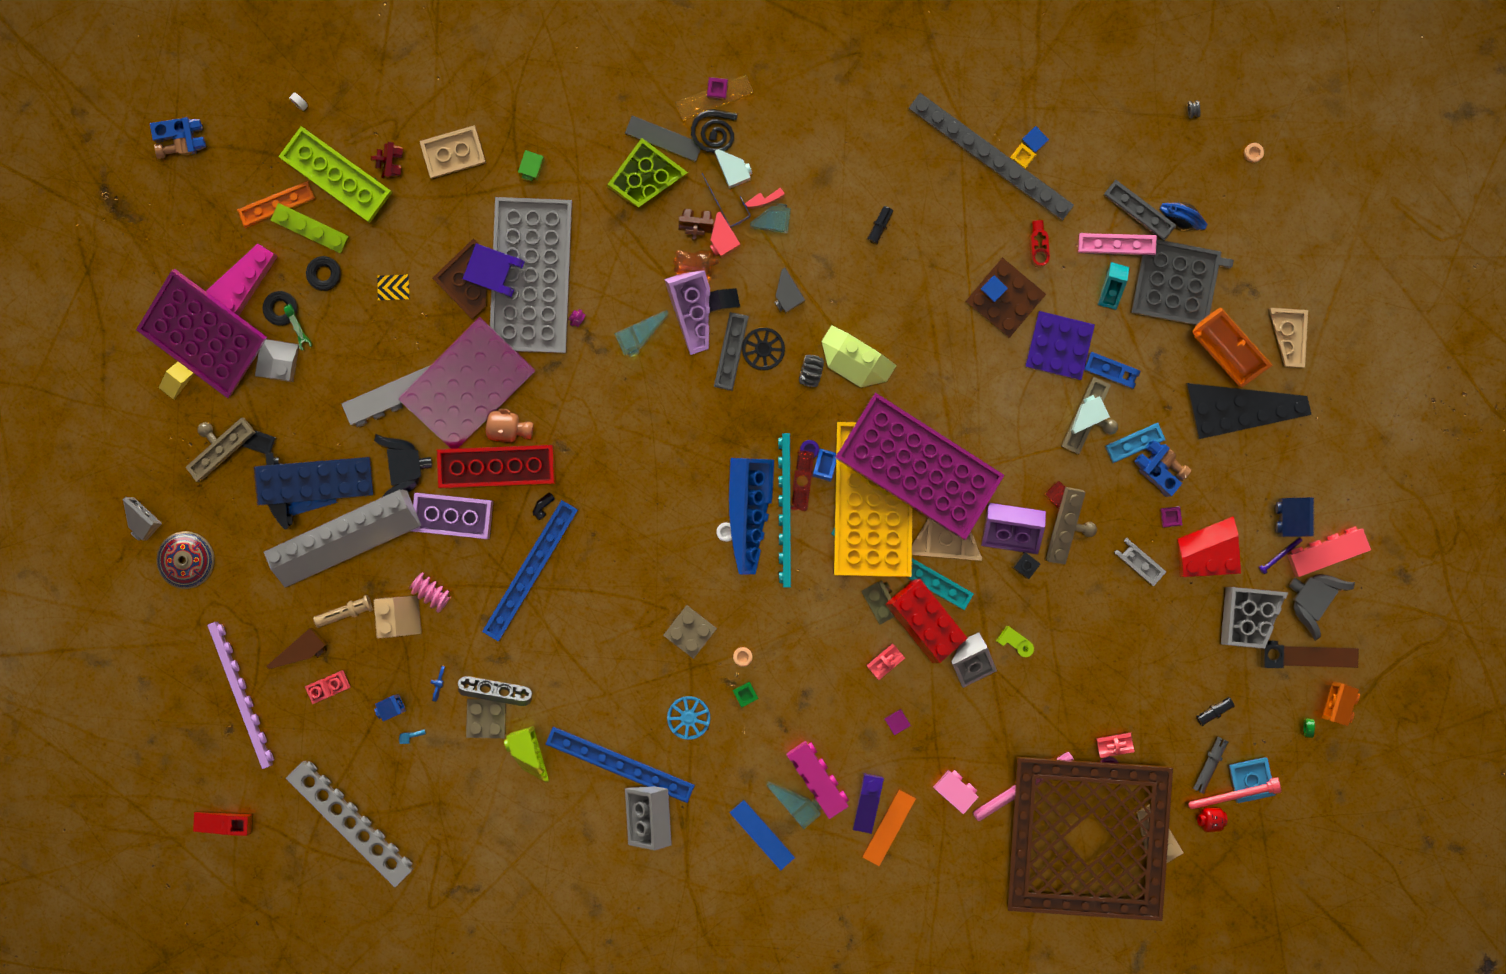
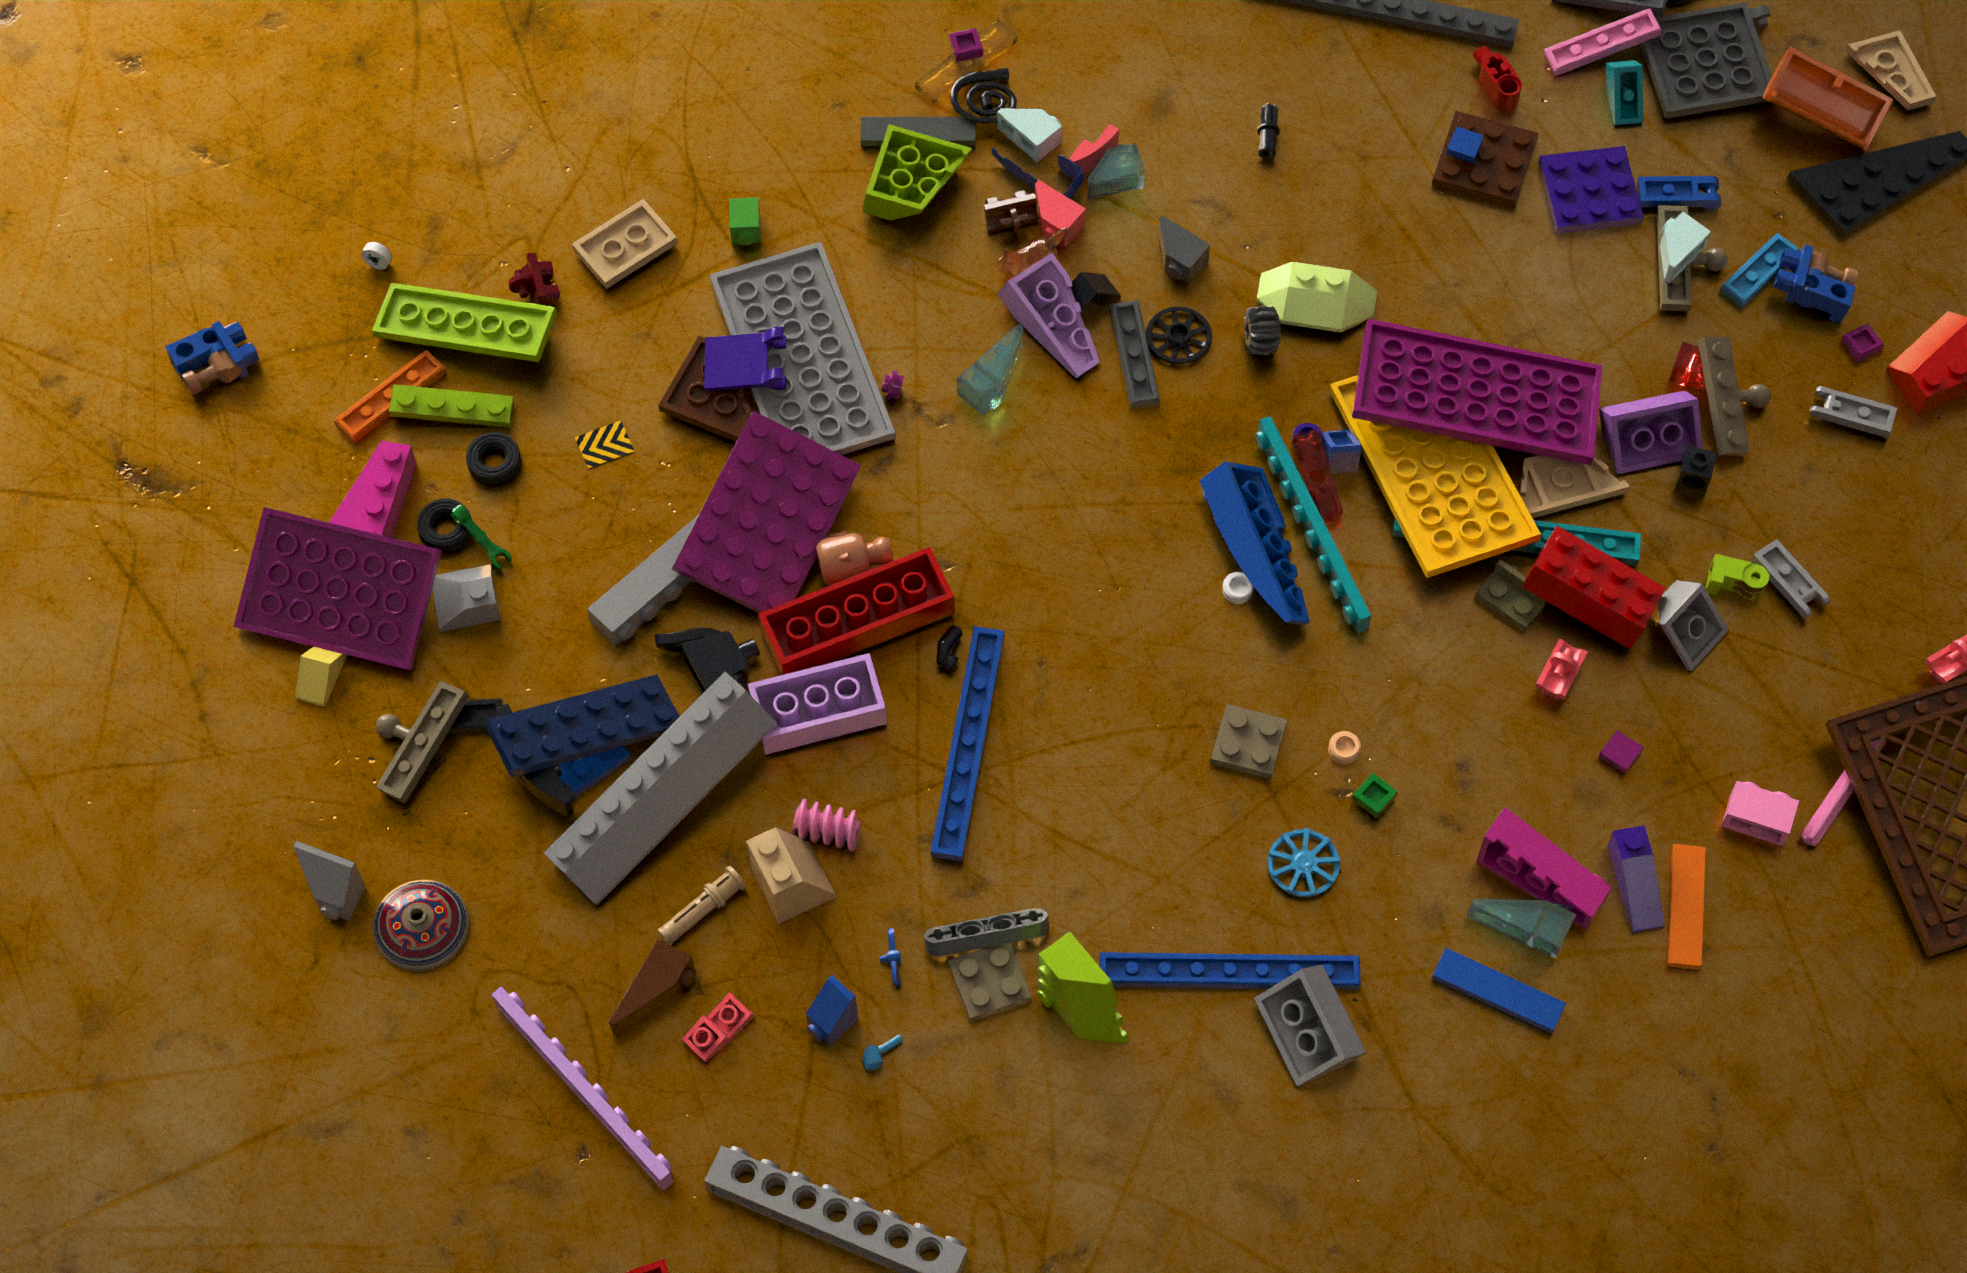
camera: 20 degrees left, 25 degrees down
none -> light grey hinge [1751,539,1831,619]

